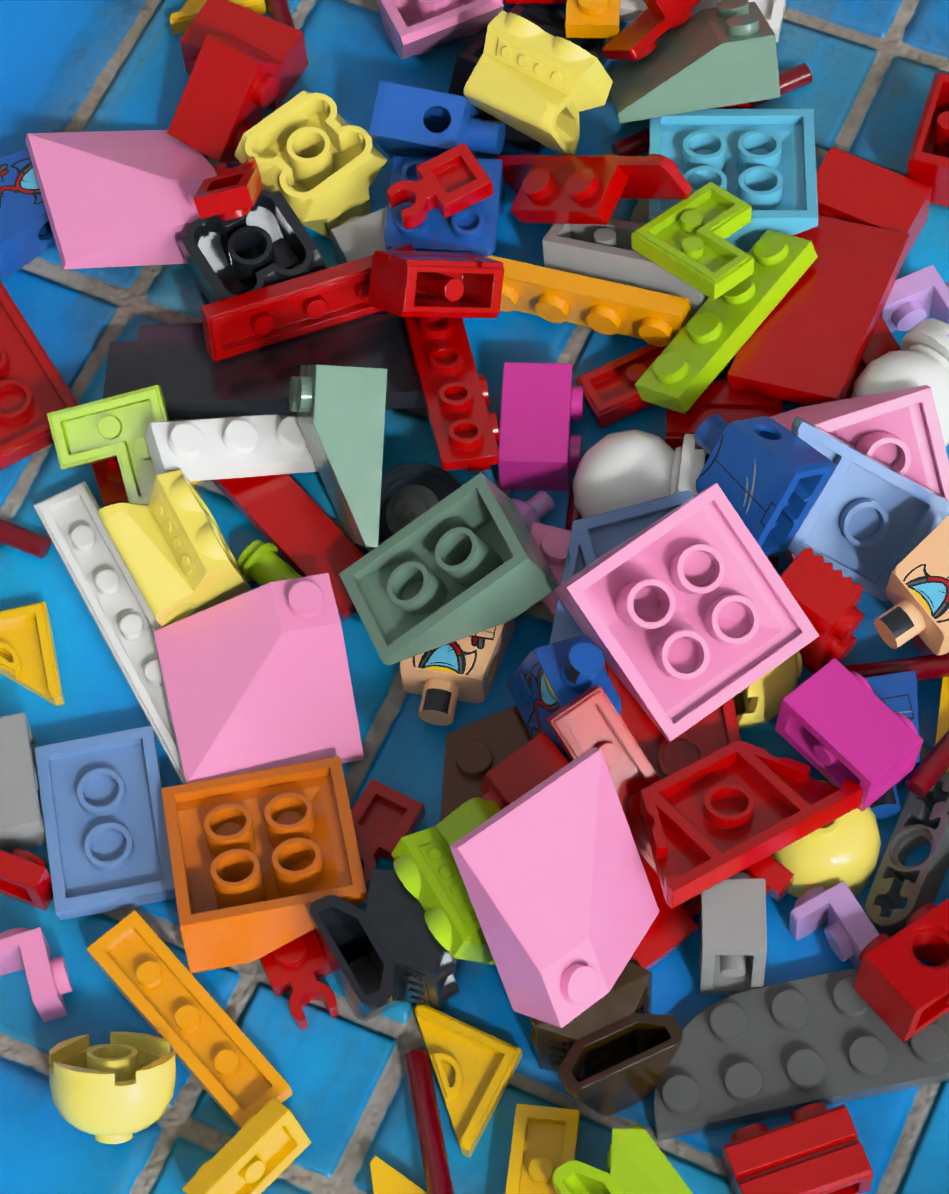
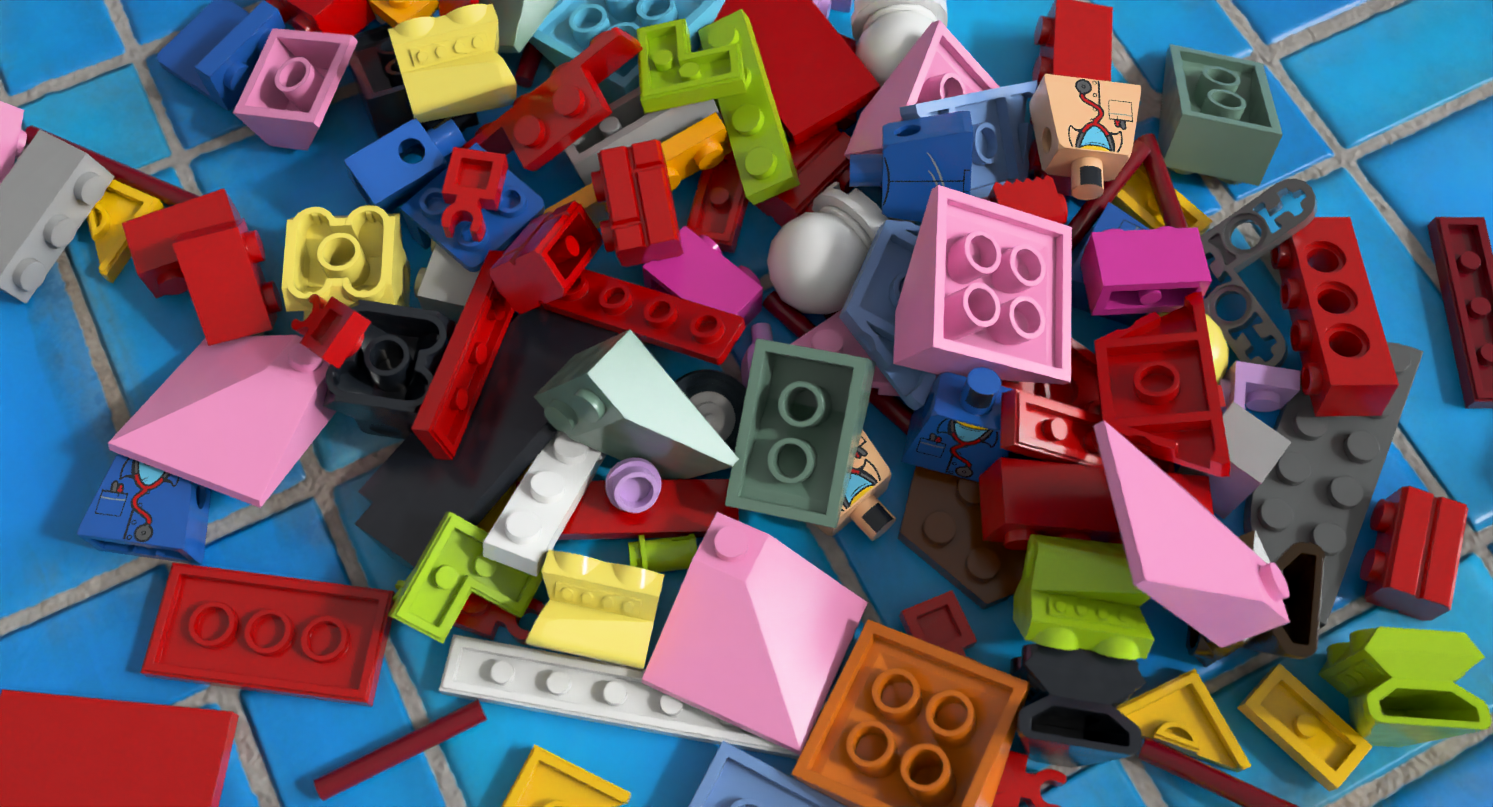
camera: 60 degrees left, 5 degrees up
none -> red brick [591,139,684,267]
none -> lavender plate [605,457,662,513]

